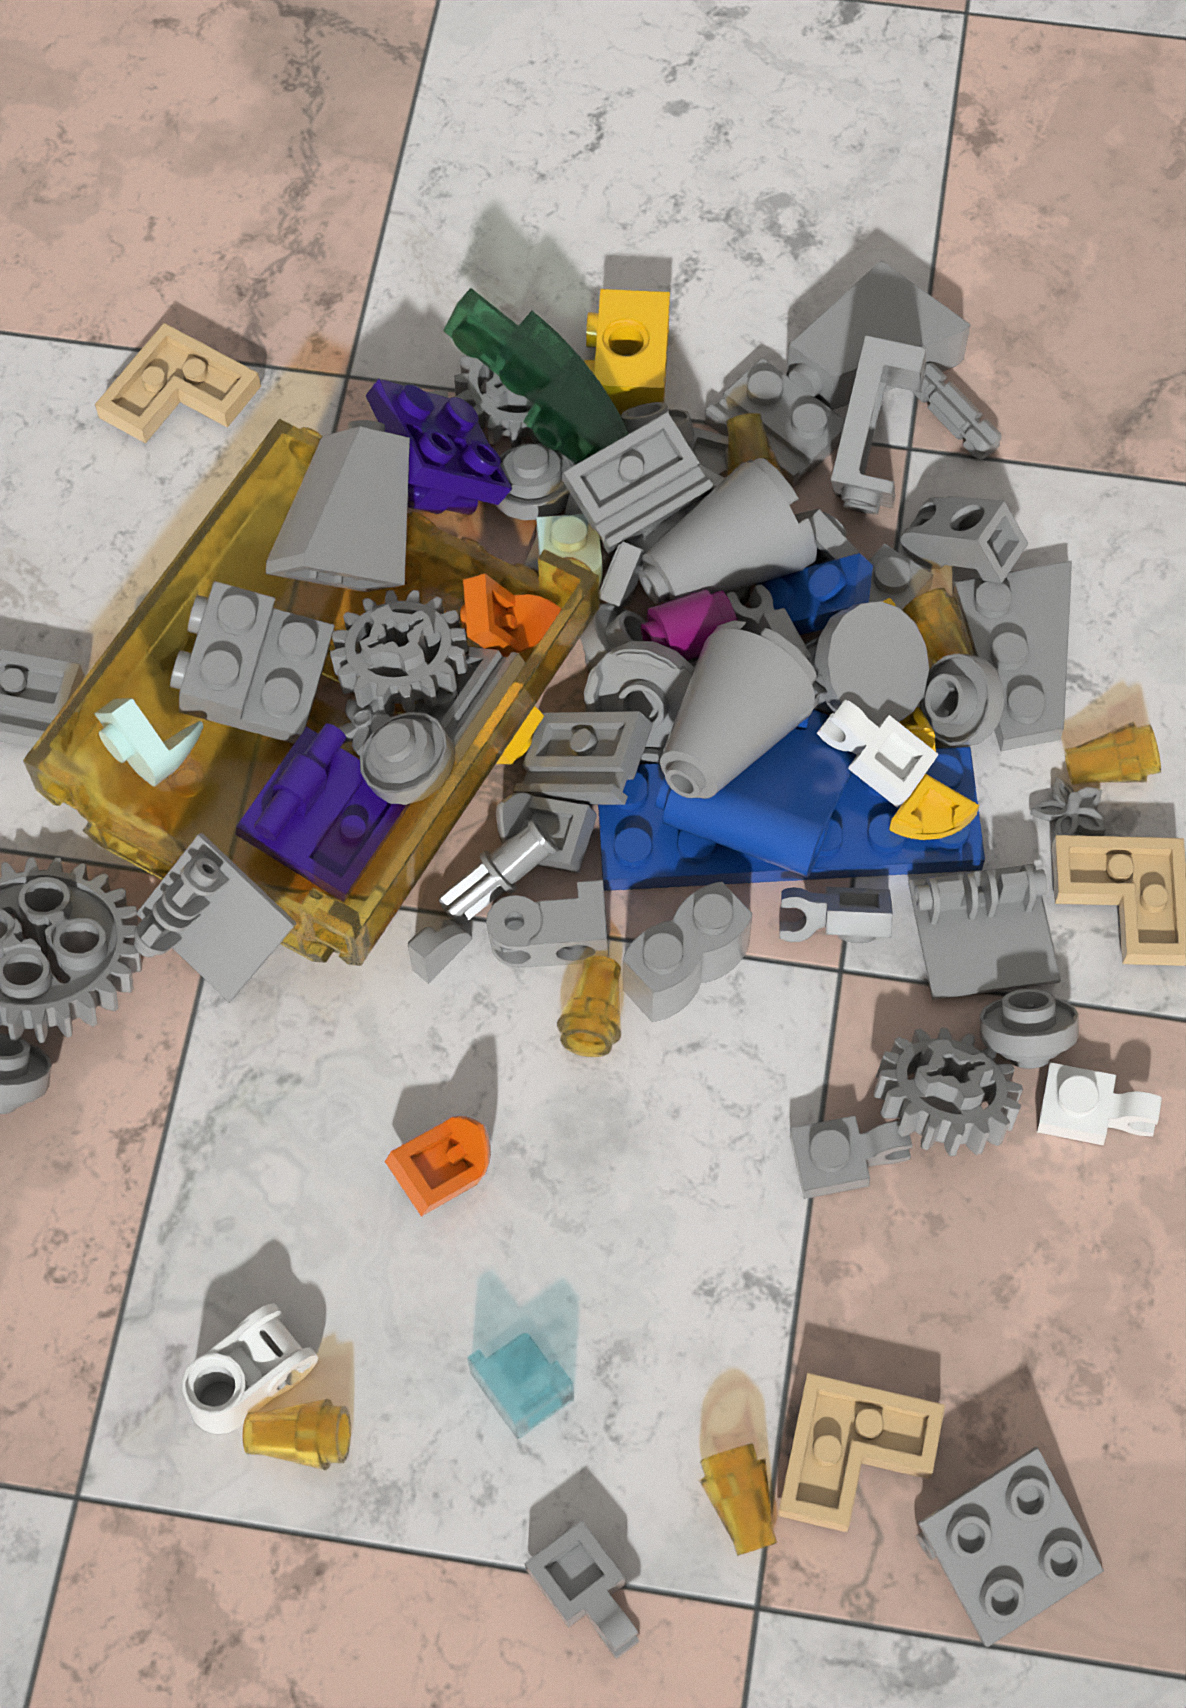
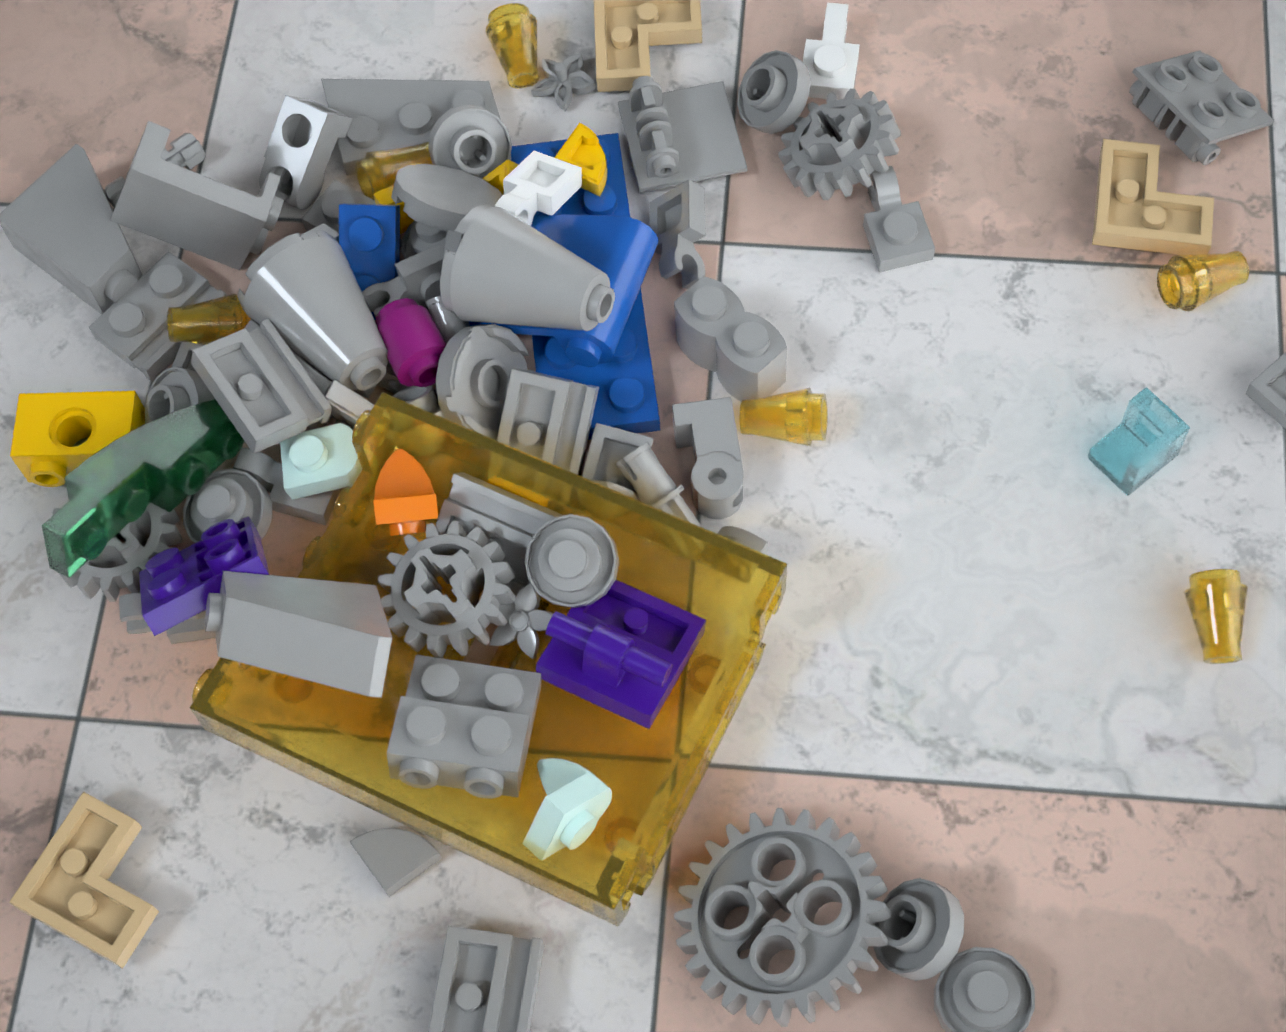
camera: 90 degrees left, 0 degrees up
light grey hinge [134,832,297,1003] -> none
white piece [182,1303,319,1434] -> none
orange plate [385,1116,491,1217] -> none

